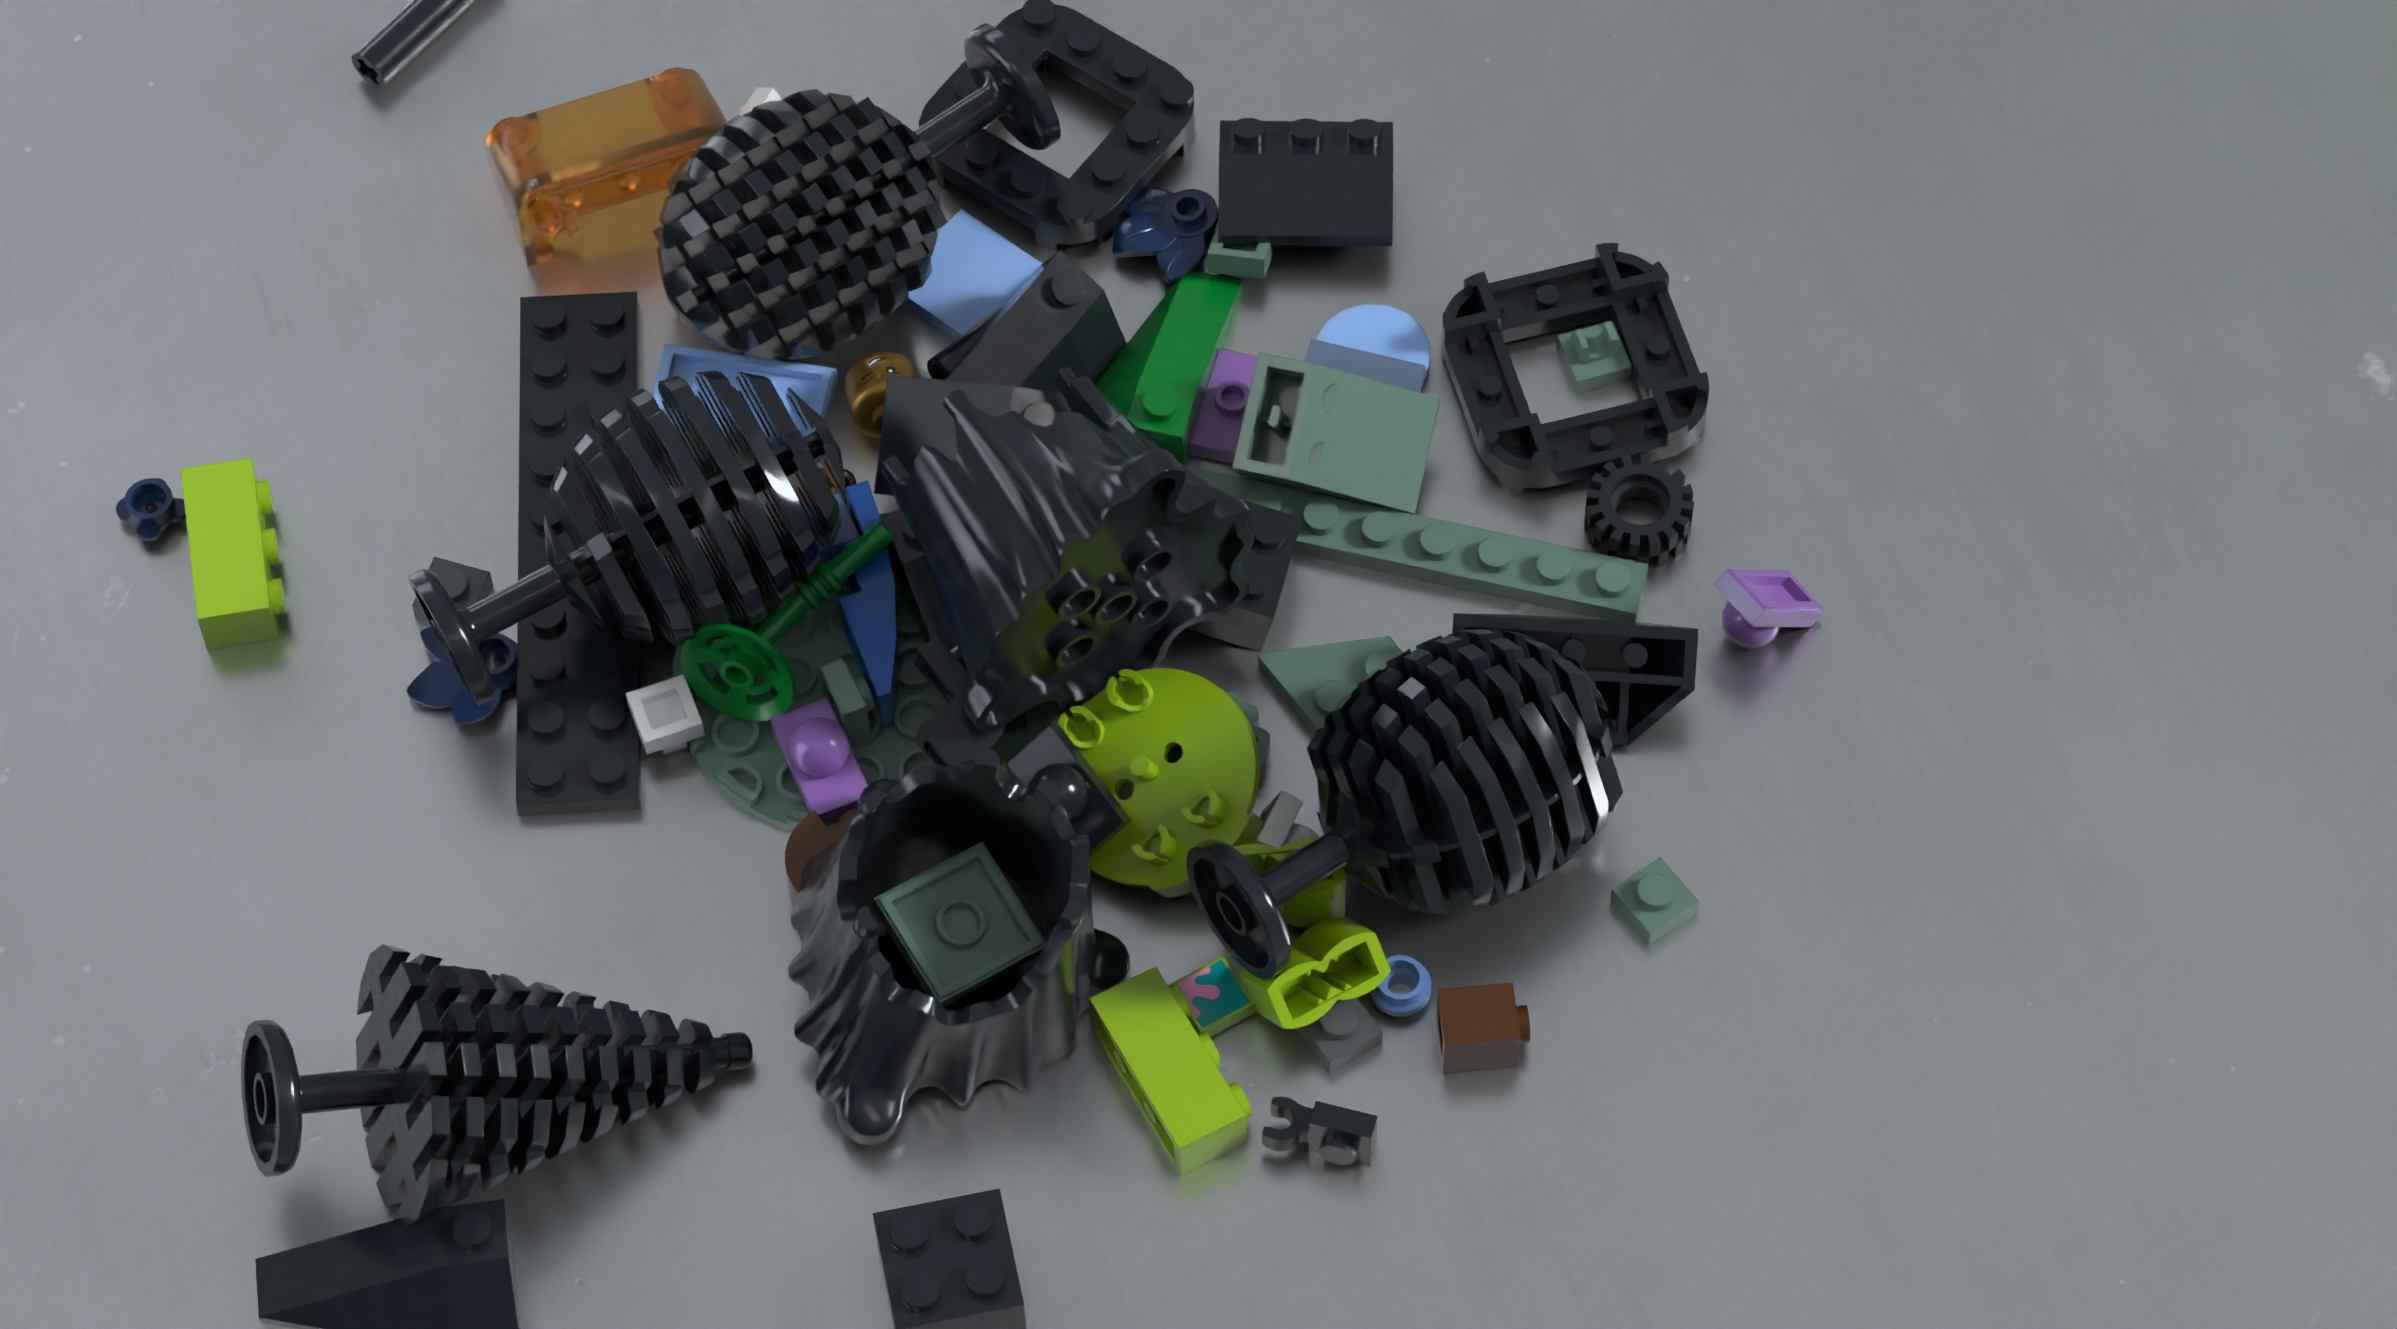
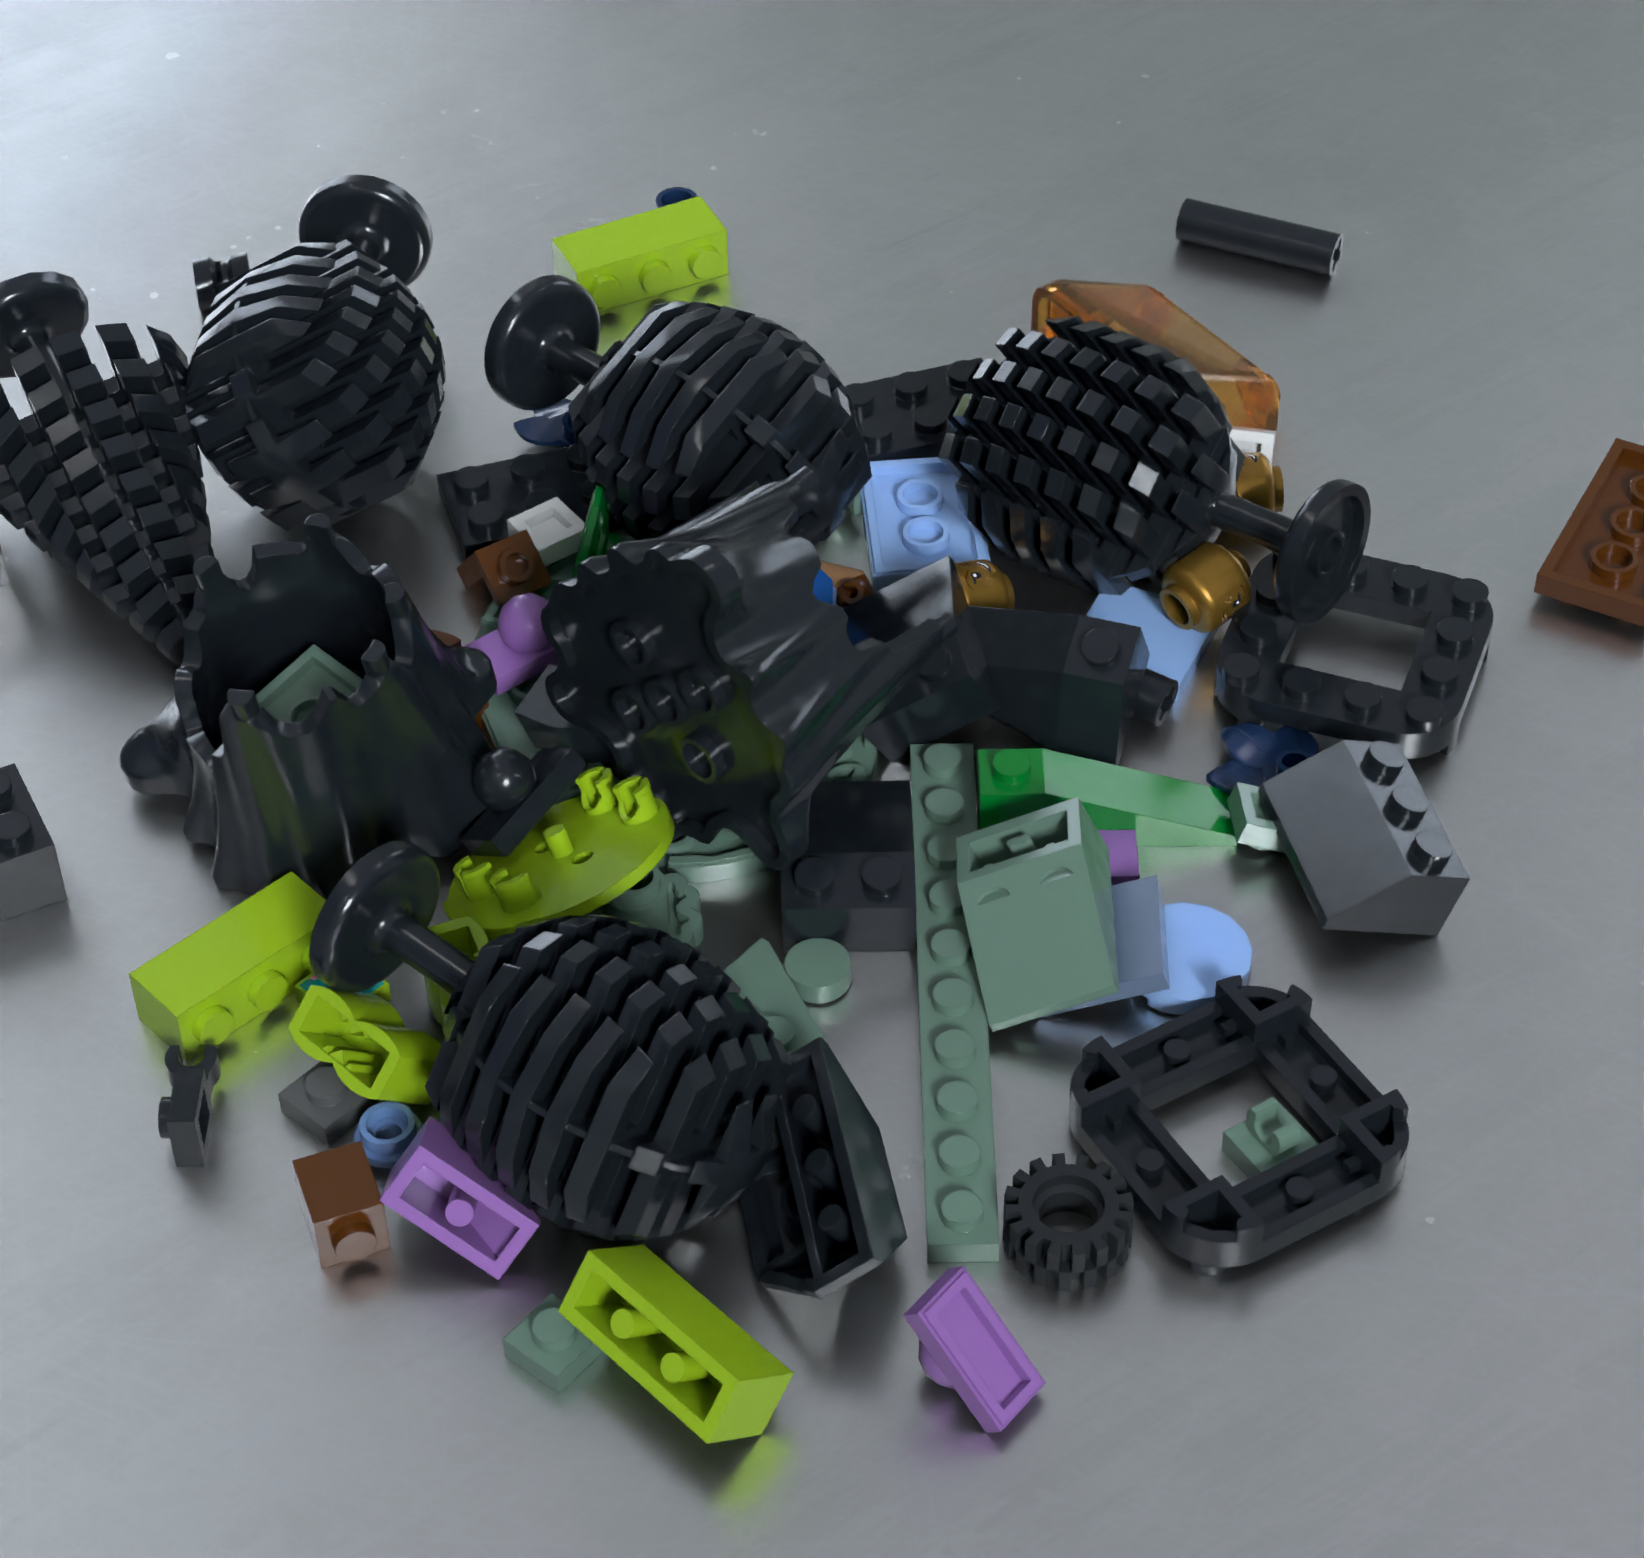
camera: 75 degrees right, 15 degrees down
none -> black plant [185,175,446,531]
none -> black wheel [192,252,250,313]
none -> medium lavender slope [379,1116,541,1280]
none -> reddish brown bracket [456,529,551,607]
none -> lime brick [558,1245,794,1444]
none -> sand green tile [784,938,852,1003]
none -> pearl gold head [1160,542,1251,633]

